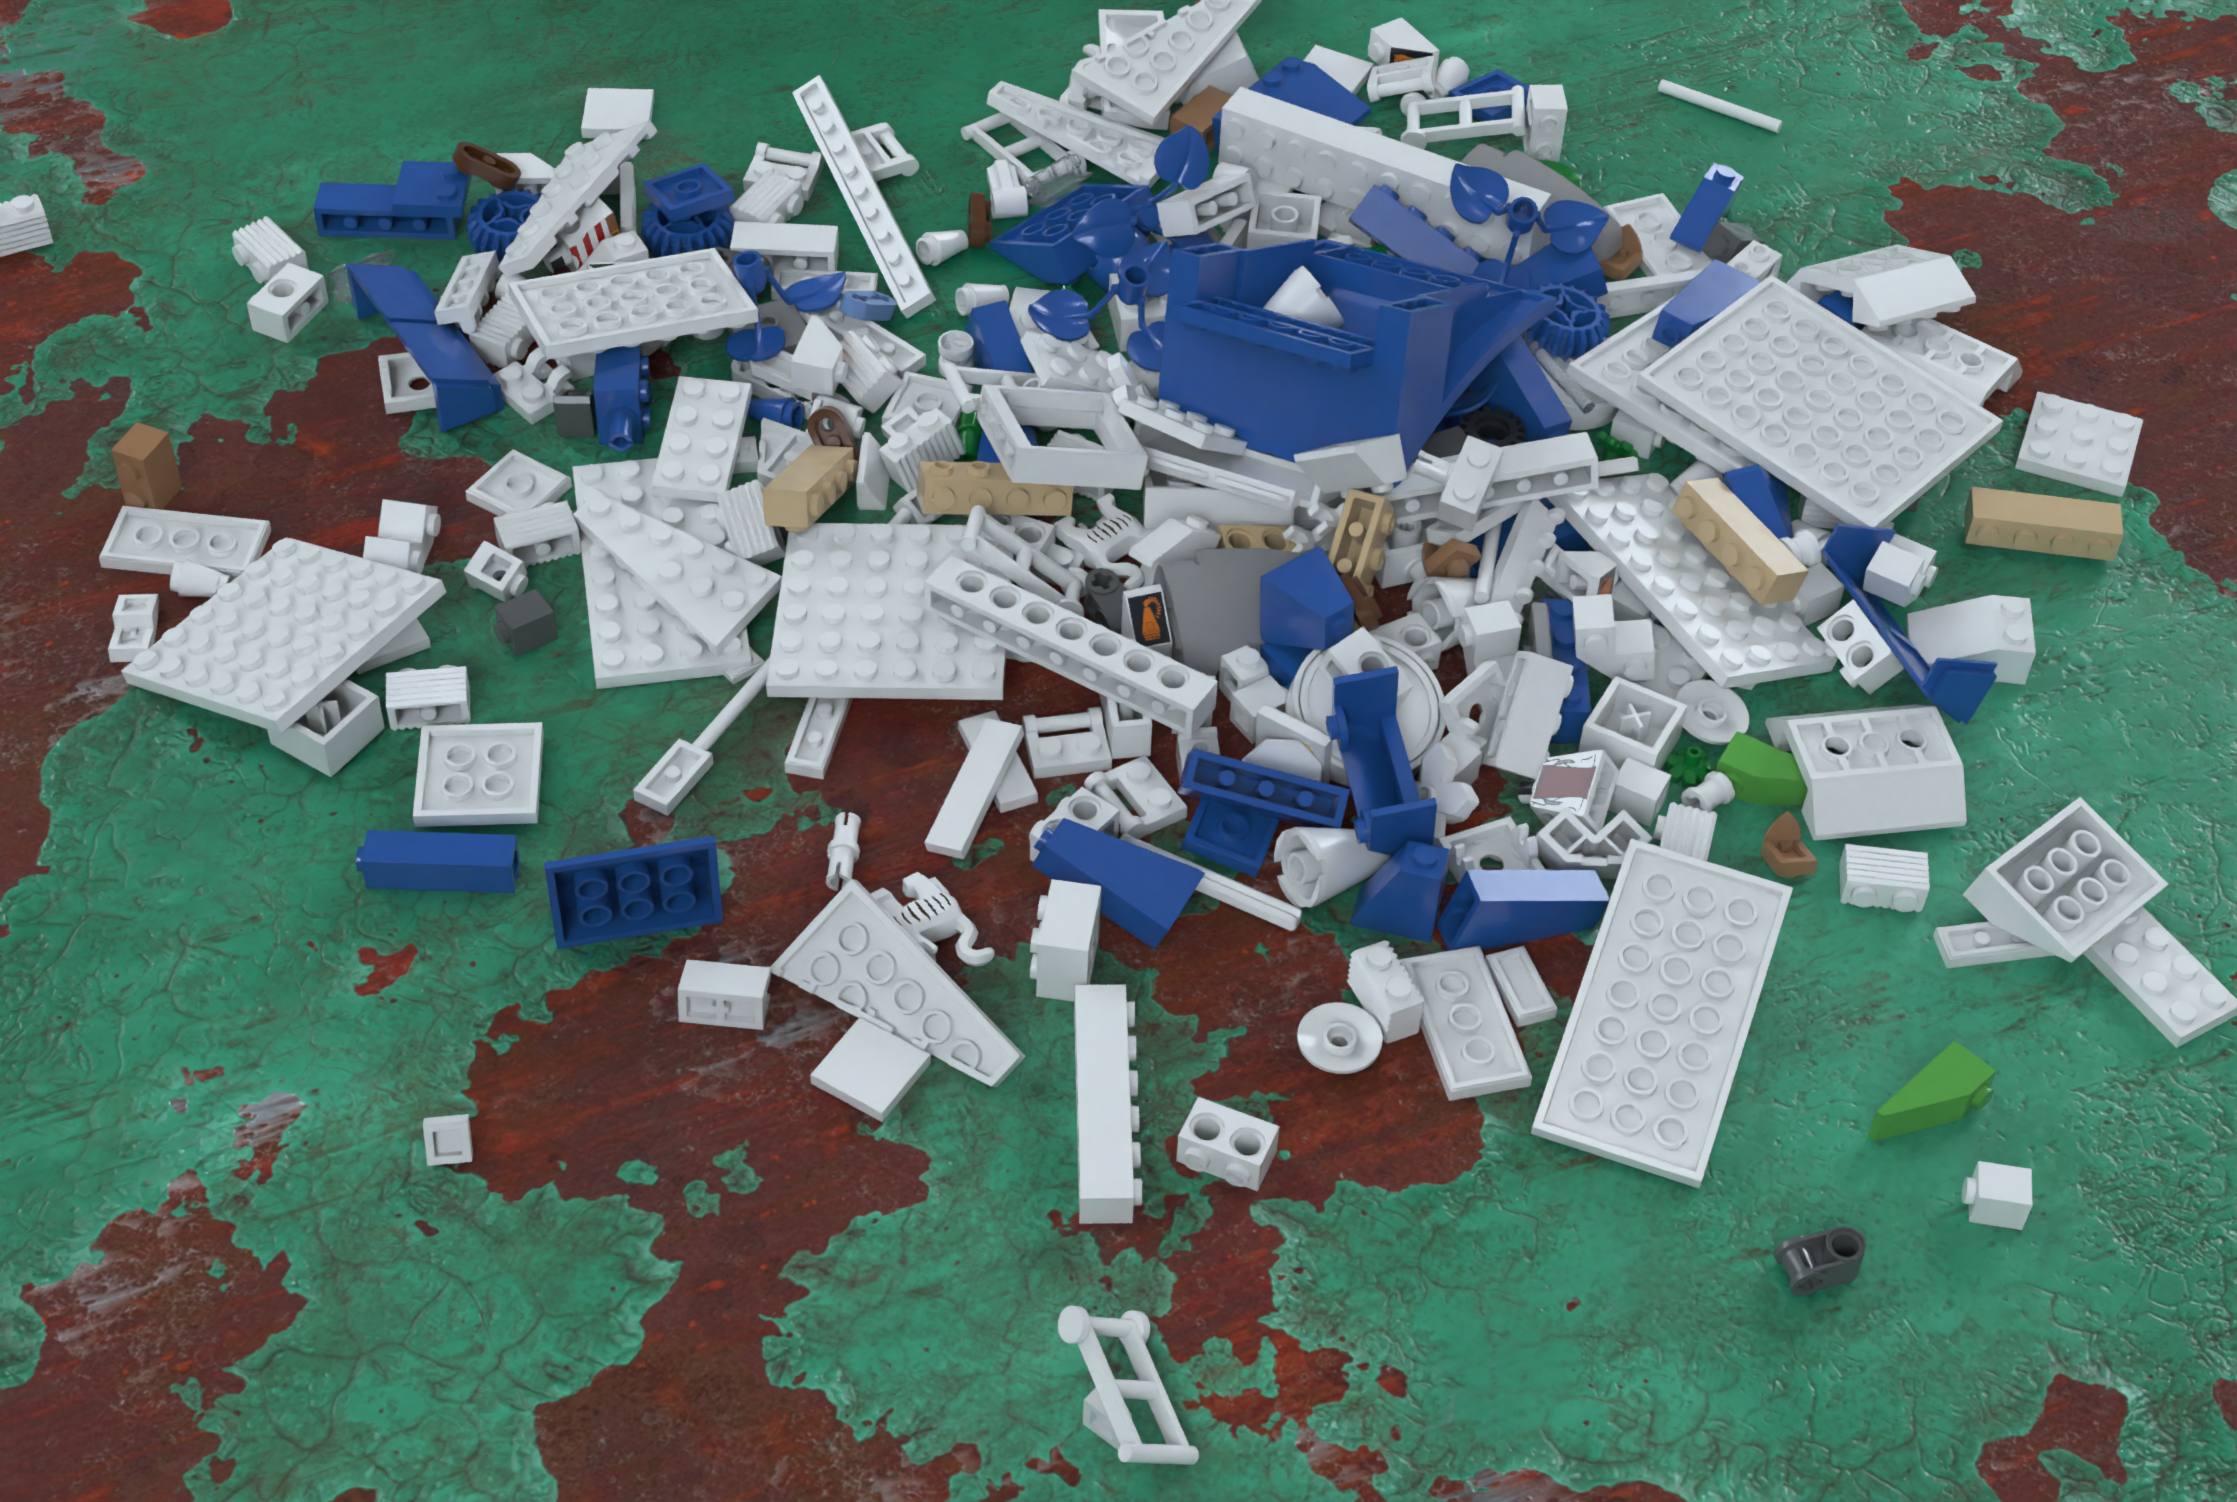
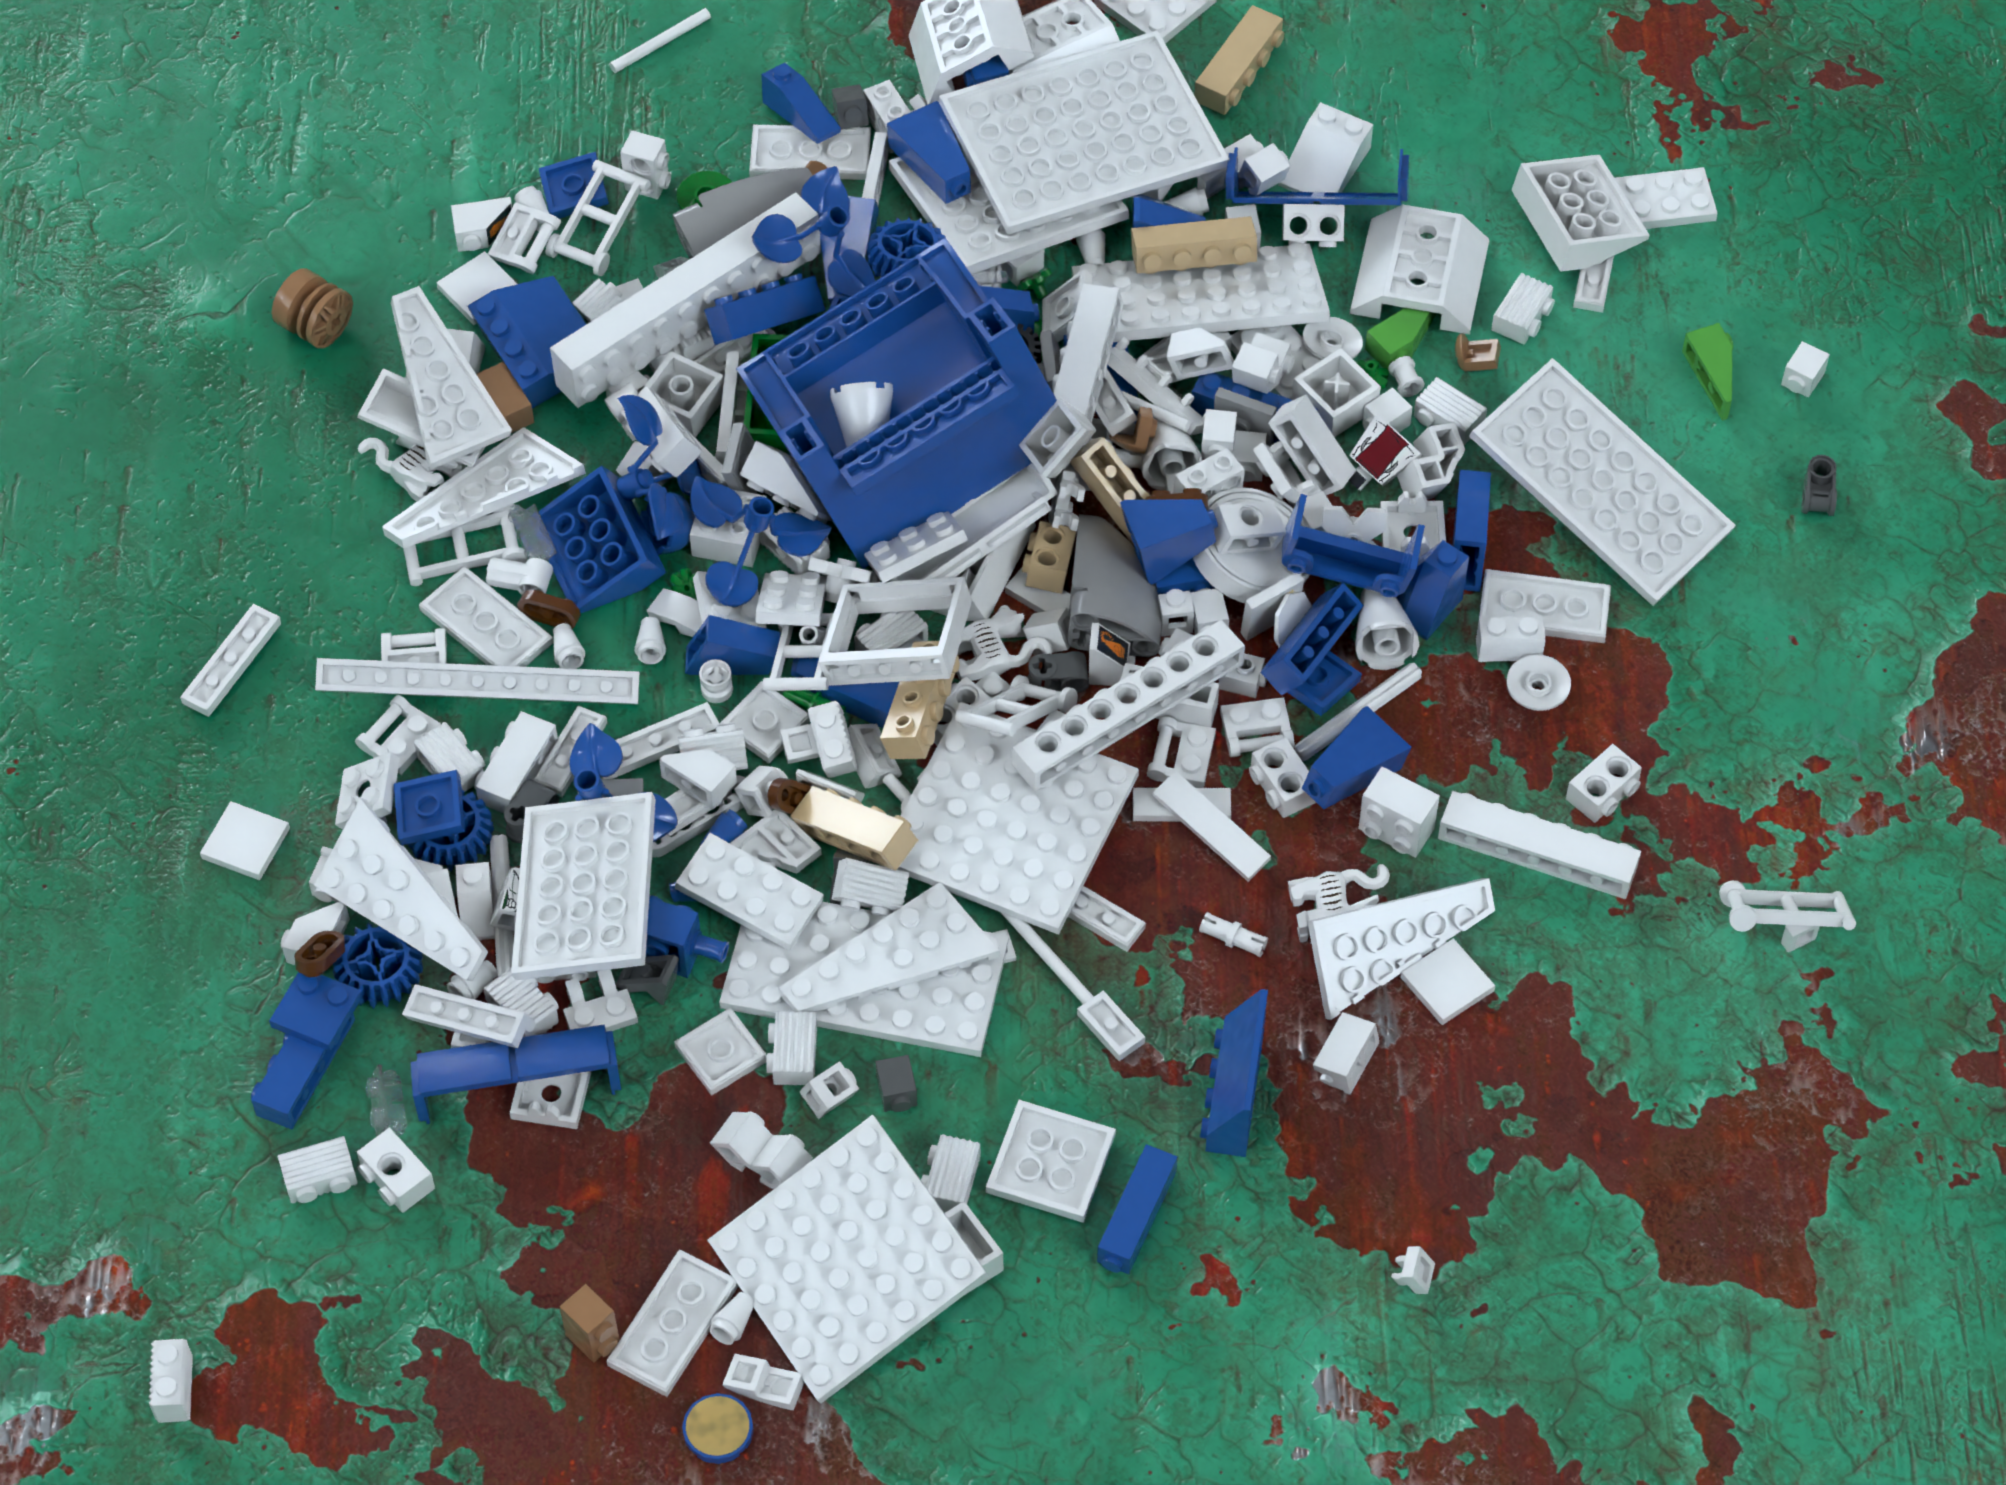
camera: 65 degrees left, 10 degrees up
medium blue beam [839,290,897,321] -> none
white slope [1128,515,1221,569] -> none
white brick [1412,435,1504,532] -> none
white tile [1485,946,1558,1028] -> none
white wheel [1779,529,1822,567] -> none
none -> white plate [180,604,281,717]
none -> white piece [335,752,400,830]
none -> white tile [419,566,554,667]
none -> pearl gold tile [682,1393,754,1464]
none -> white brick [1173,448,1245,500]

